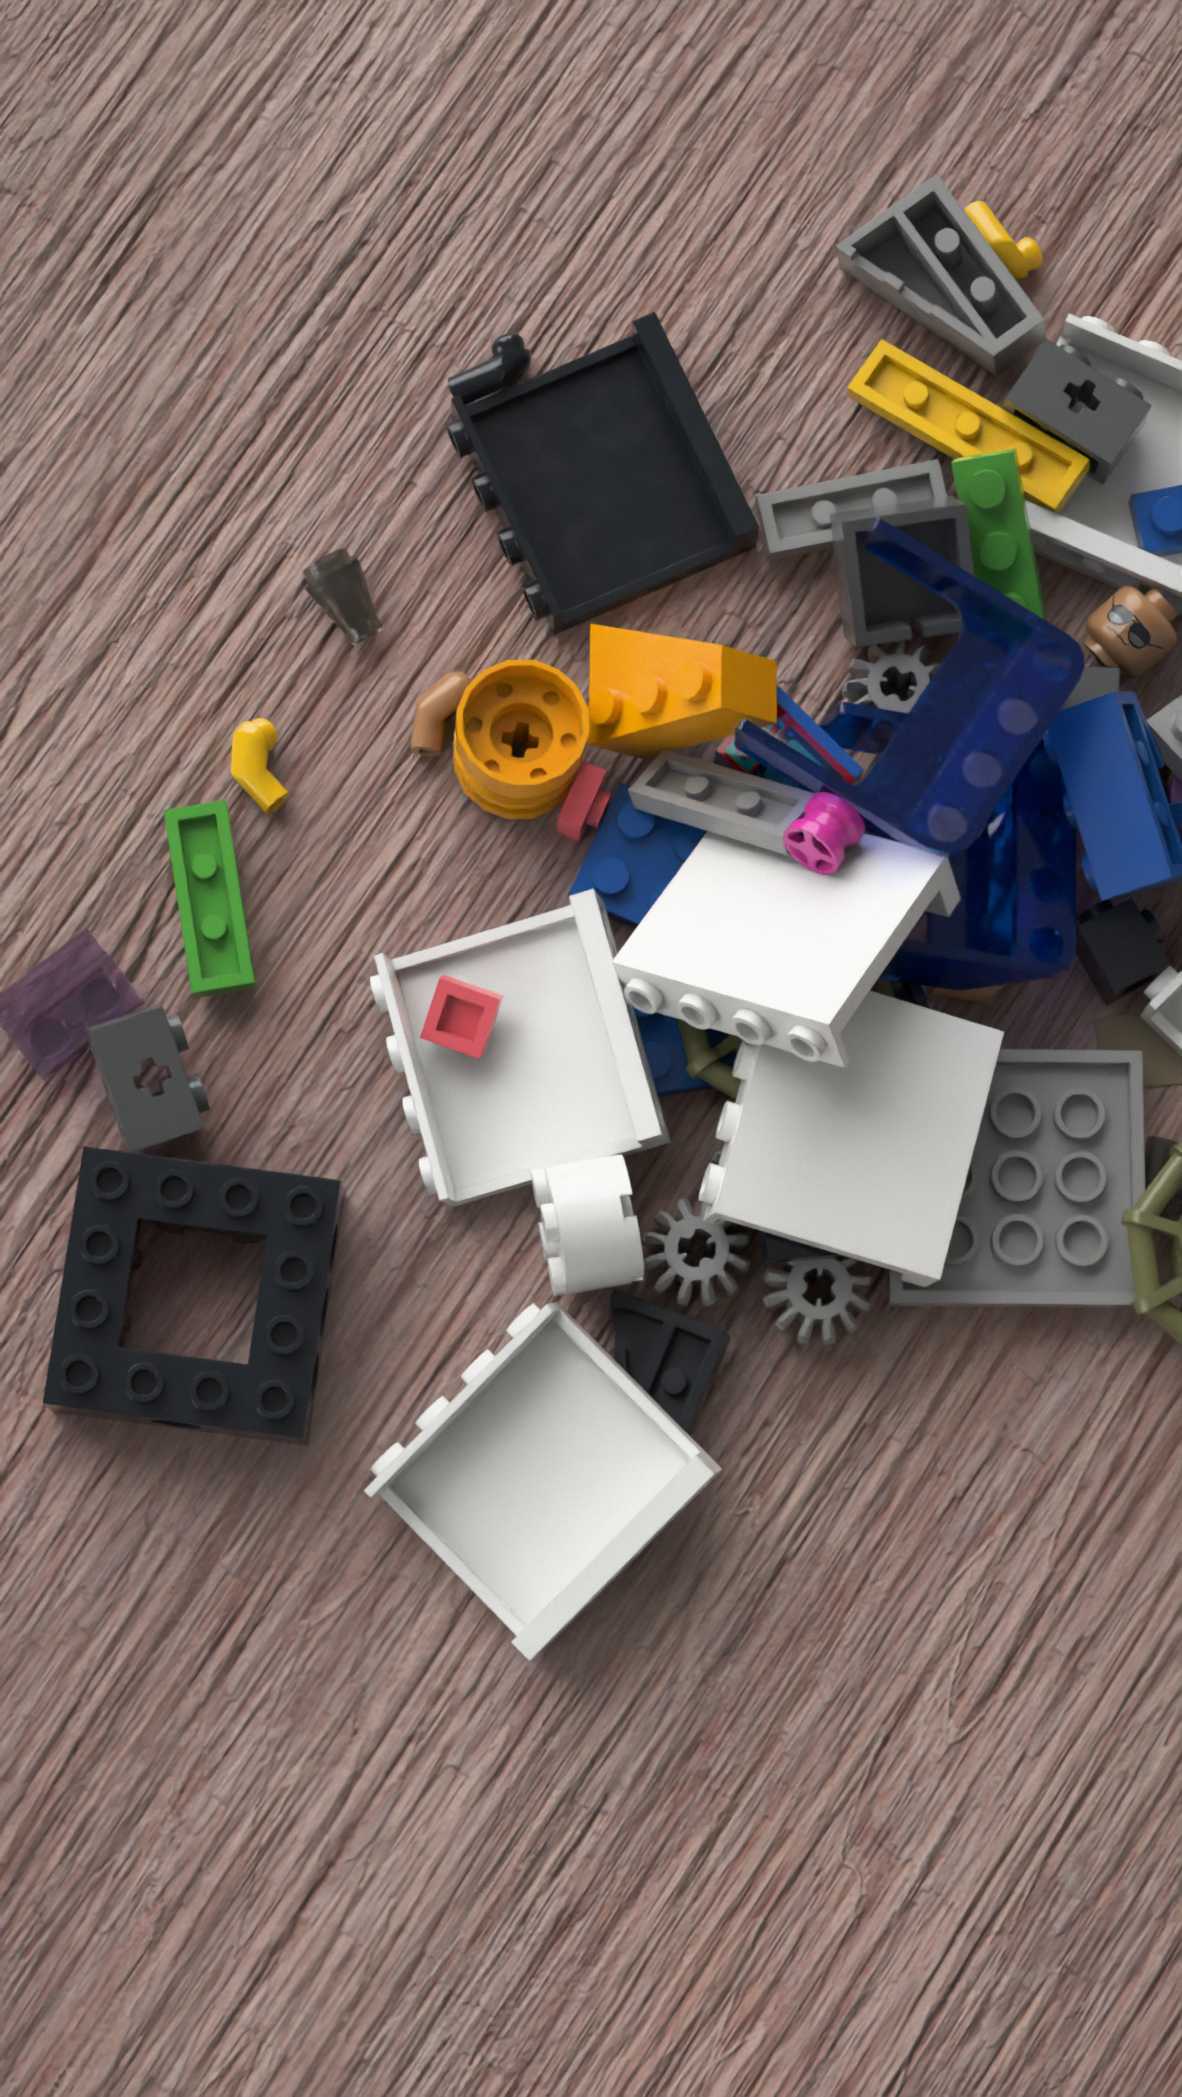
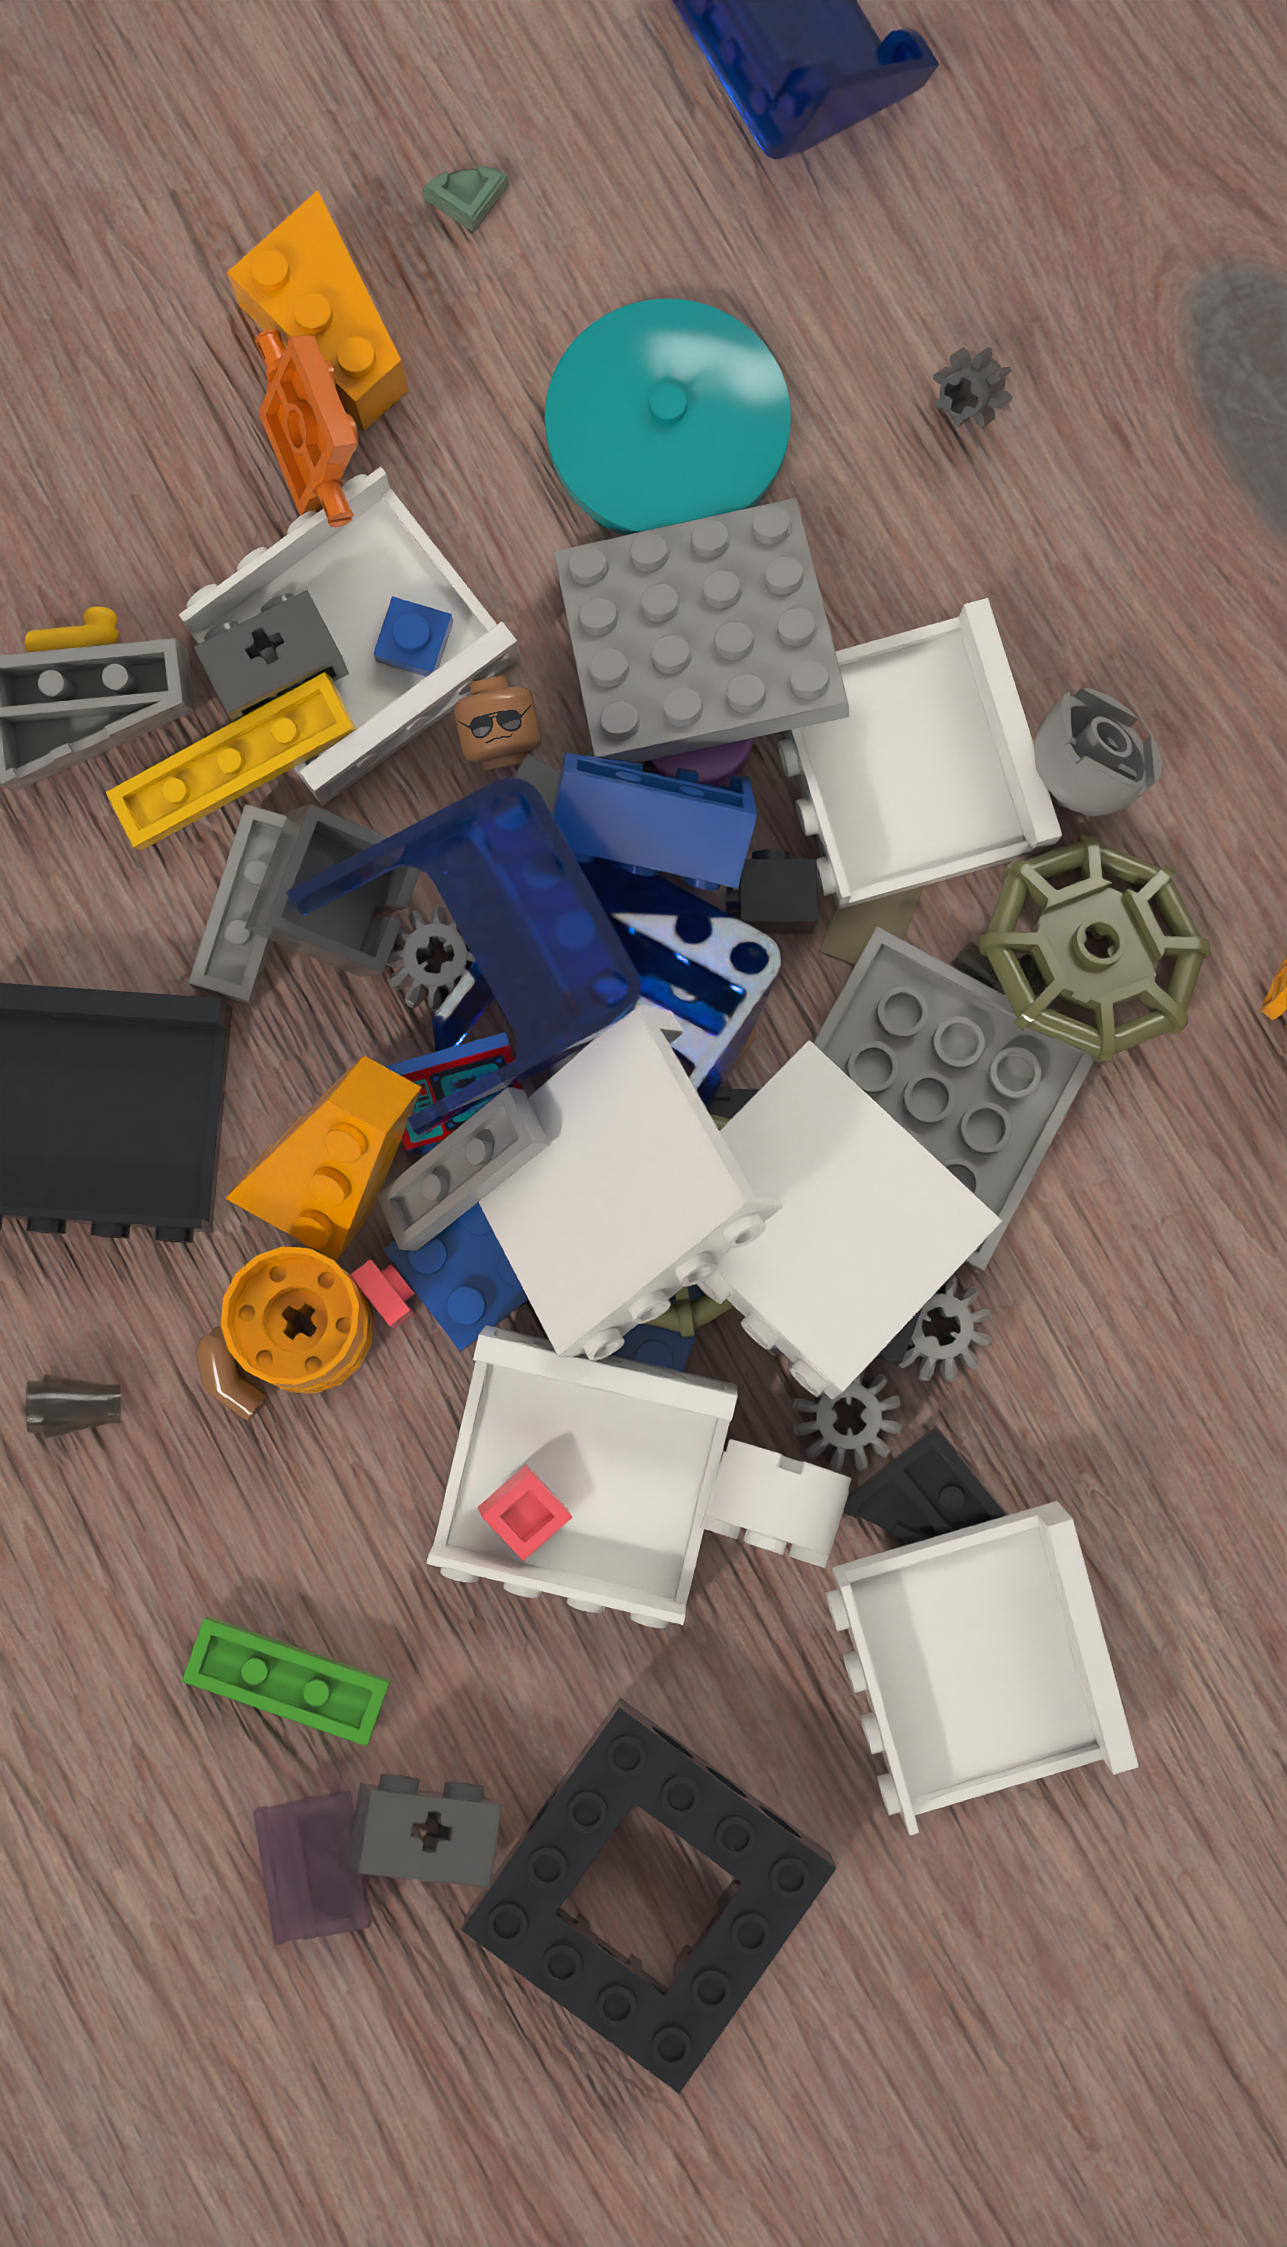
camera: 60 degrees left, 5 degrees up
yellow arm [231,718,290,814] -> none
dark pink wheel [783,792,866,875] -> none
bright green plate [951,448,1049,647] -> none

